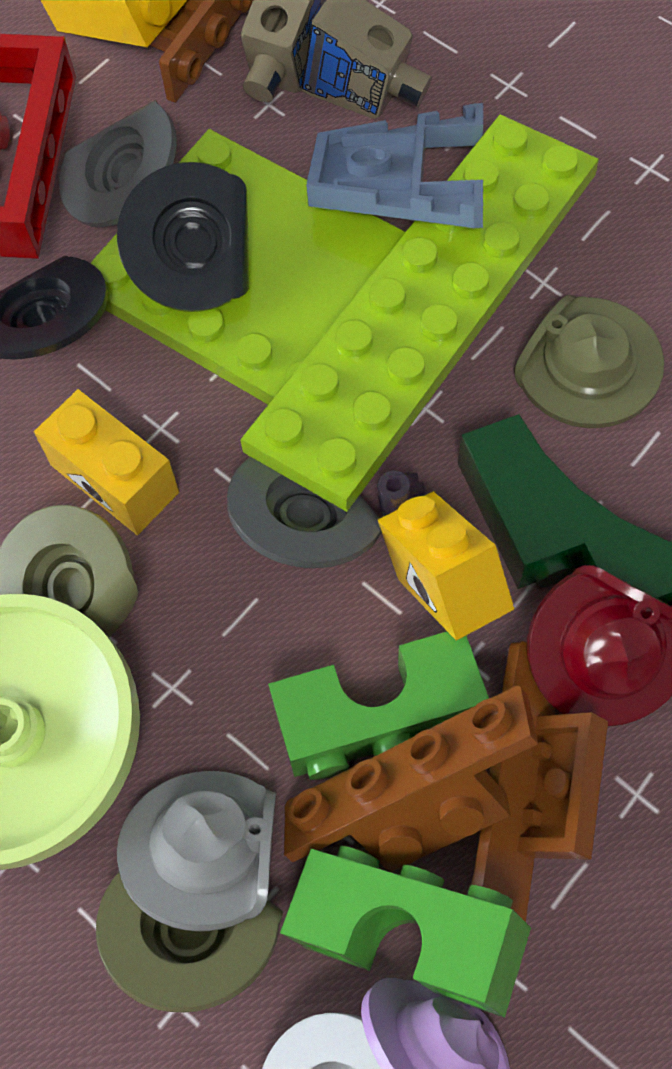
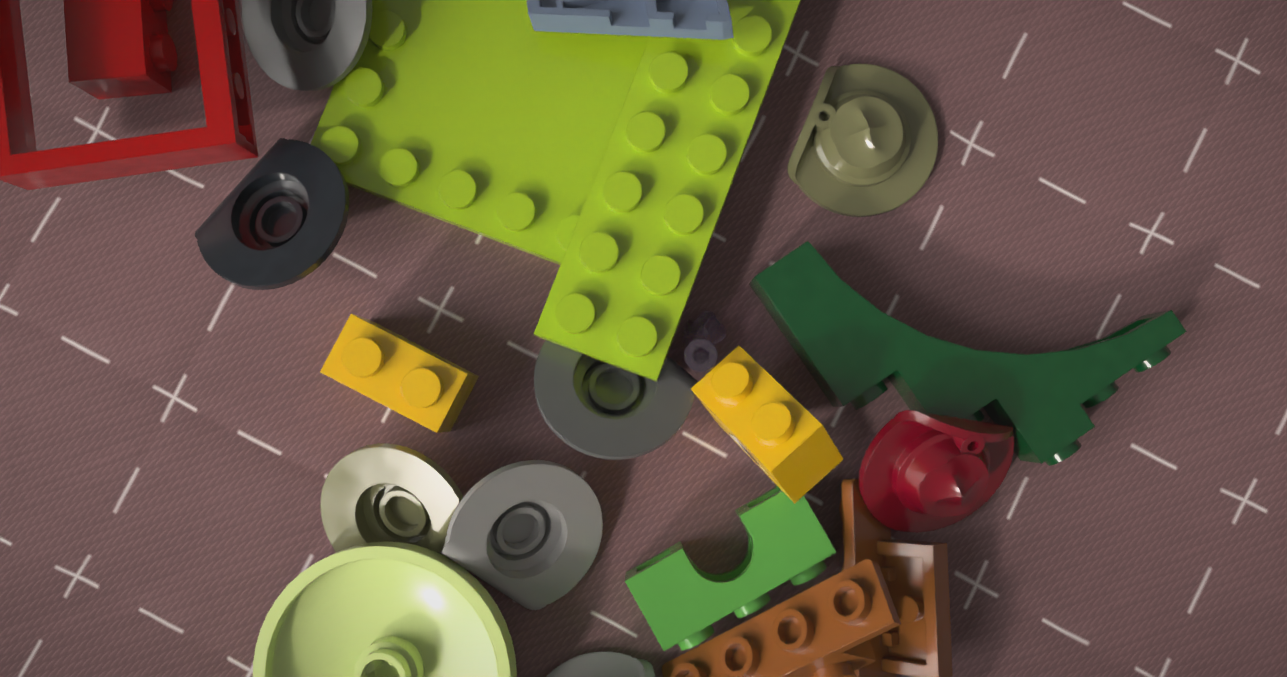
camera: 15 degrees left, 20 degrees up
black hat [117,162,249,312] -> none
none -> light grey hat [442,460,603,610]

